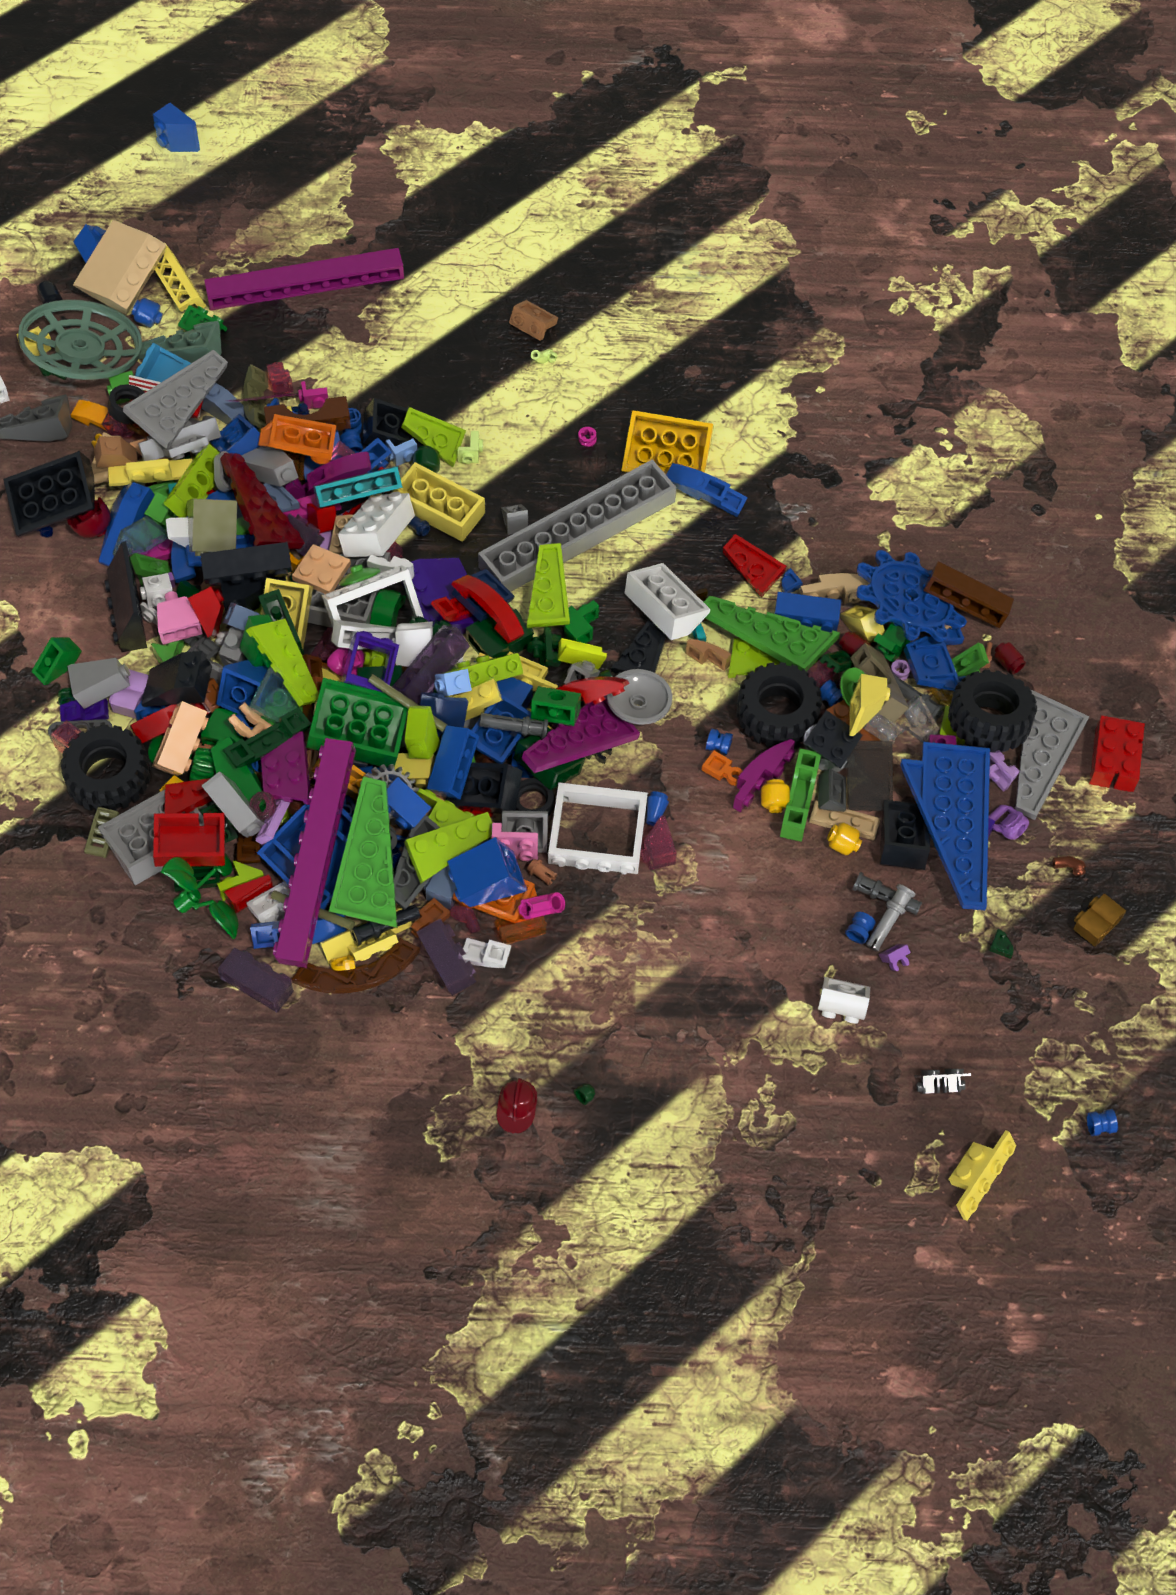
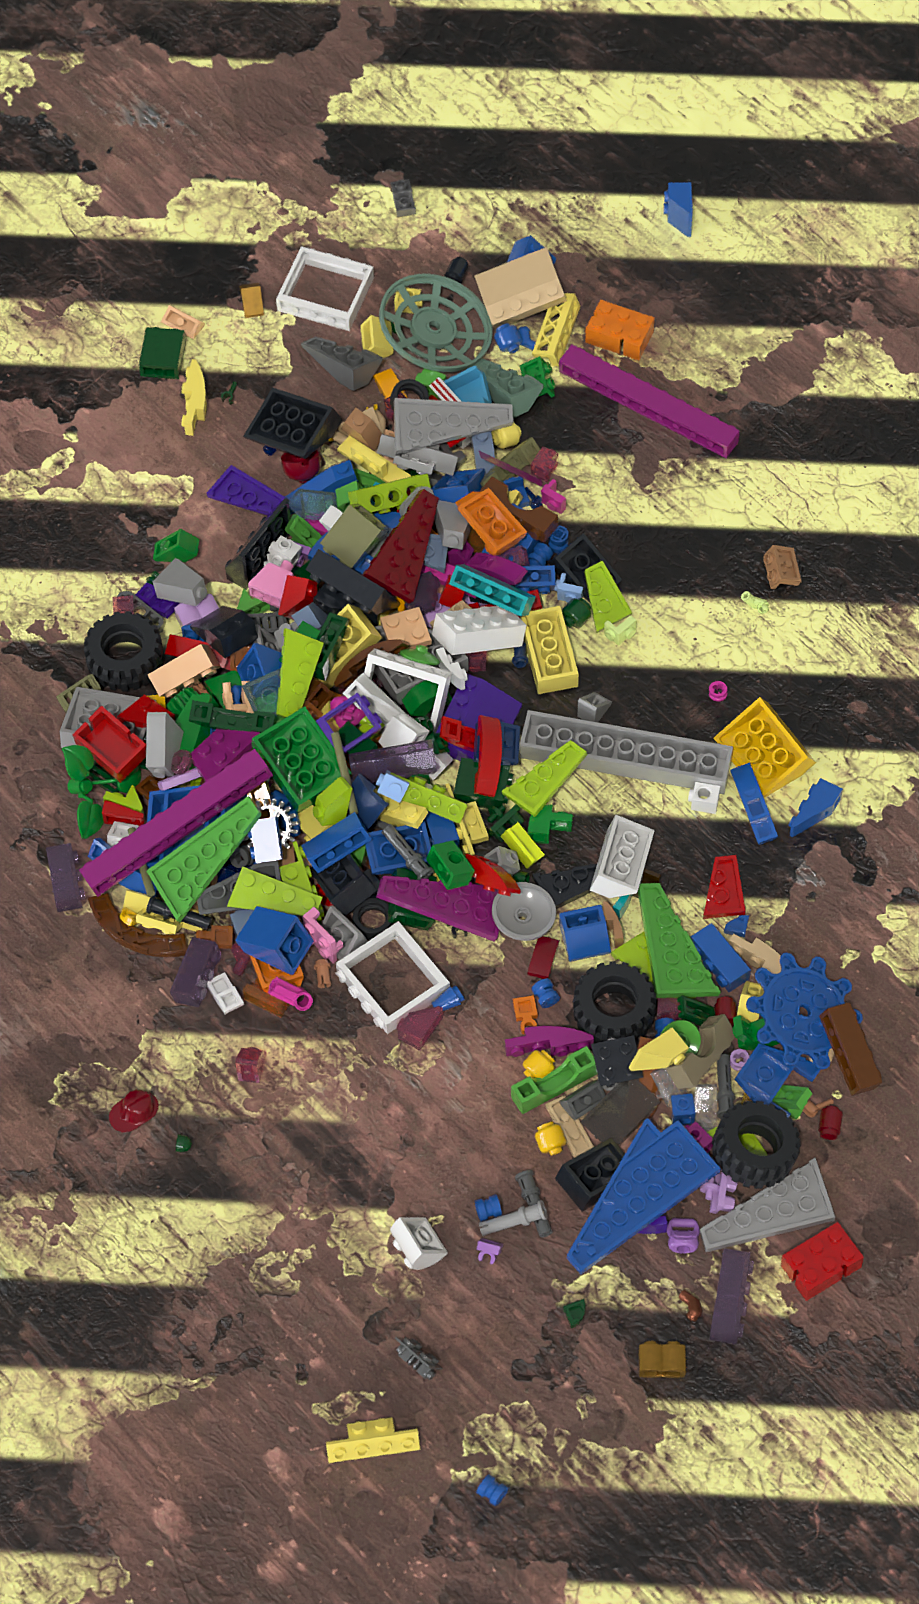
camera: 50 degrees right, 0 degrees up
none -> dark purple wing [206,465,293,516]
none -> clear pink slope [235,1047,264,1083]
none -> reddish brown slope [334,639,410,689]
none -> light yellow brick [360,315,394,358]
none -> light yellow head [491,422,521,449]
none -> blue arm [518,326,536,351]
none -> dark red slope [527,936,560,979]
none -> blue slope [559,905,611,962]
none -> orange piece [585,299,655,361]
none -> blue bracket [671,1094,695,1125]
none -> white brick [688,782,720,814]
none -> clear purple brick [710,1248,754,1345]
none -> blue slope [789,778,843,837]

